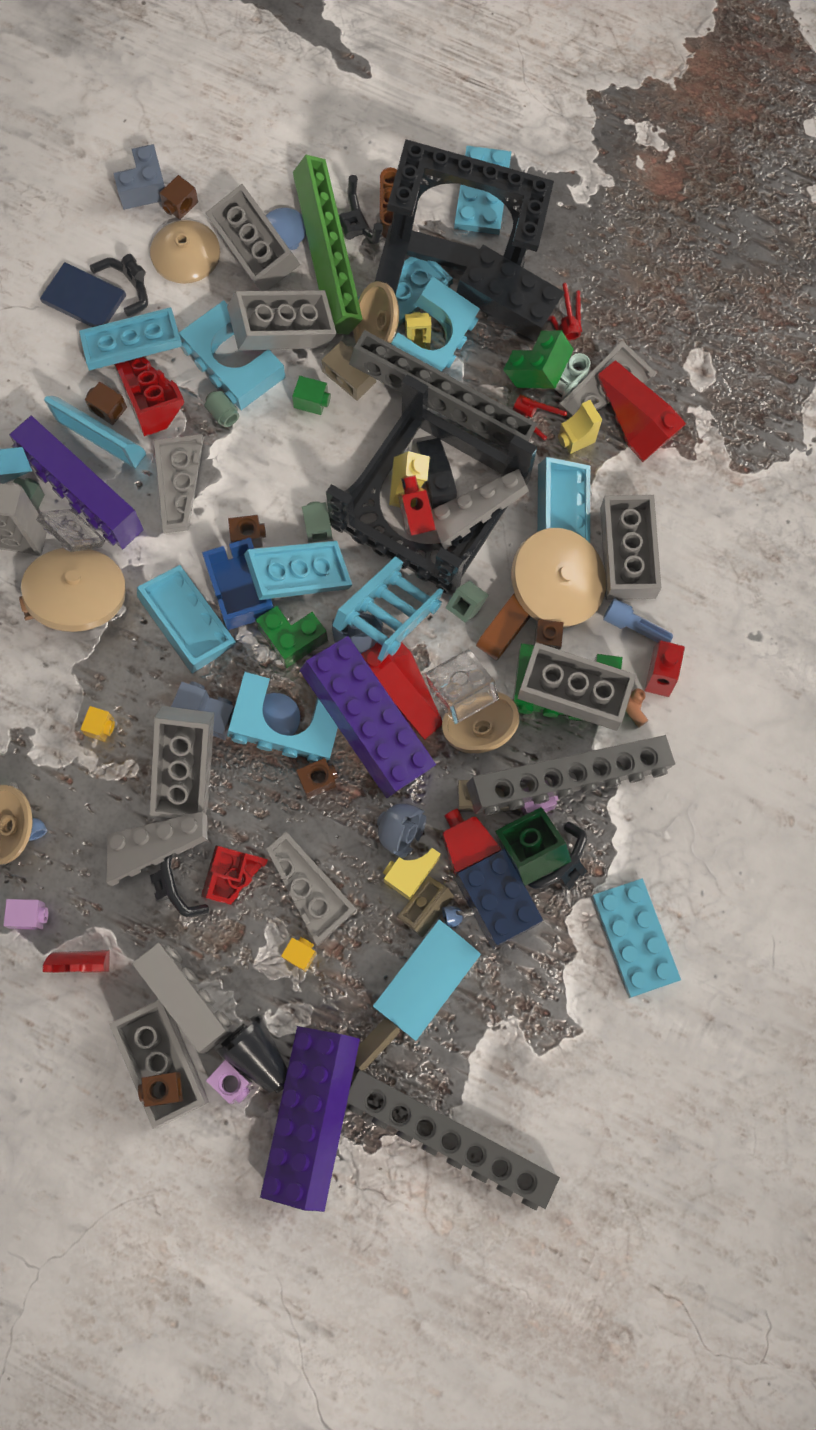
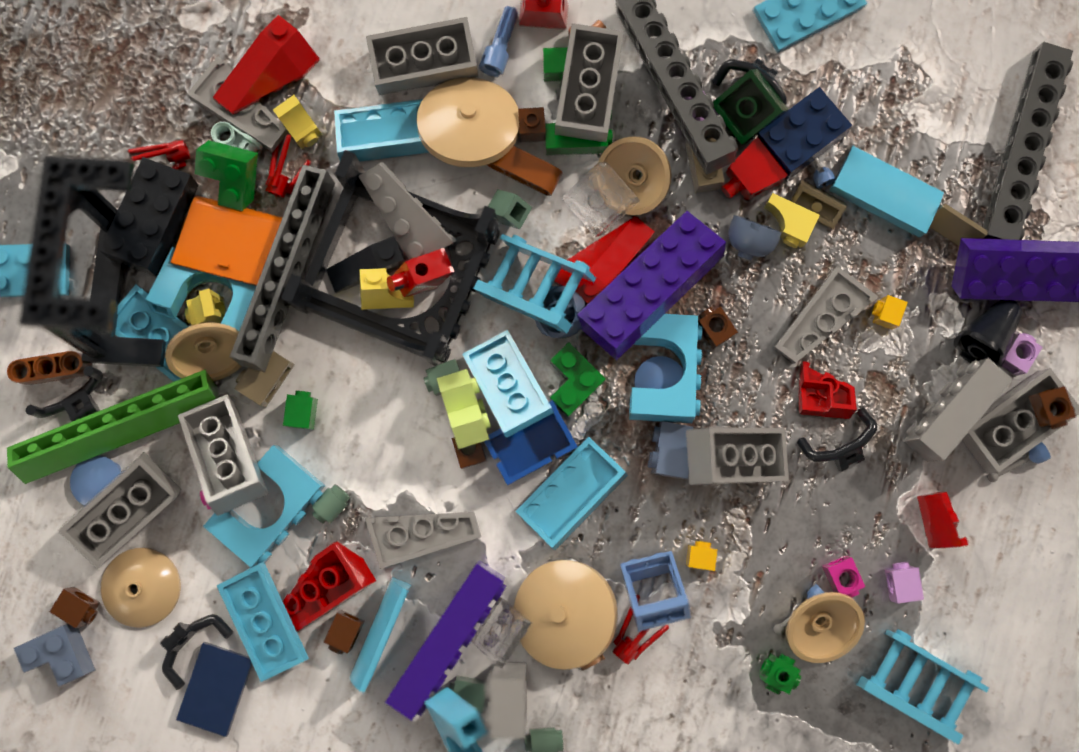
camera: 95 degrees left, 10 degrees up
light grey wing [106,812,208,886] -> none
none -> orange door [171,195,283,286]
none -> yellowish green brick [437,369,491,449]
none -> red plant [612,594,669,665]
none -> medium blue window [620,551,691,632]
none -> dark pink brick [822,556,865,598]
none -> hinge [987,442,1051,482]

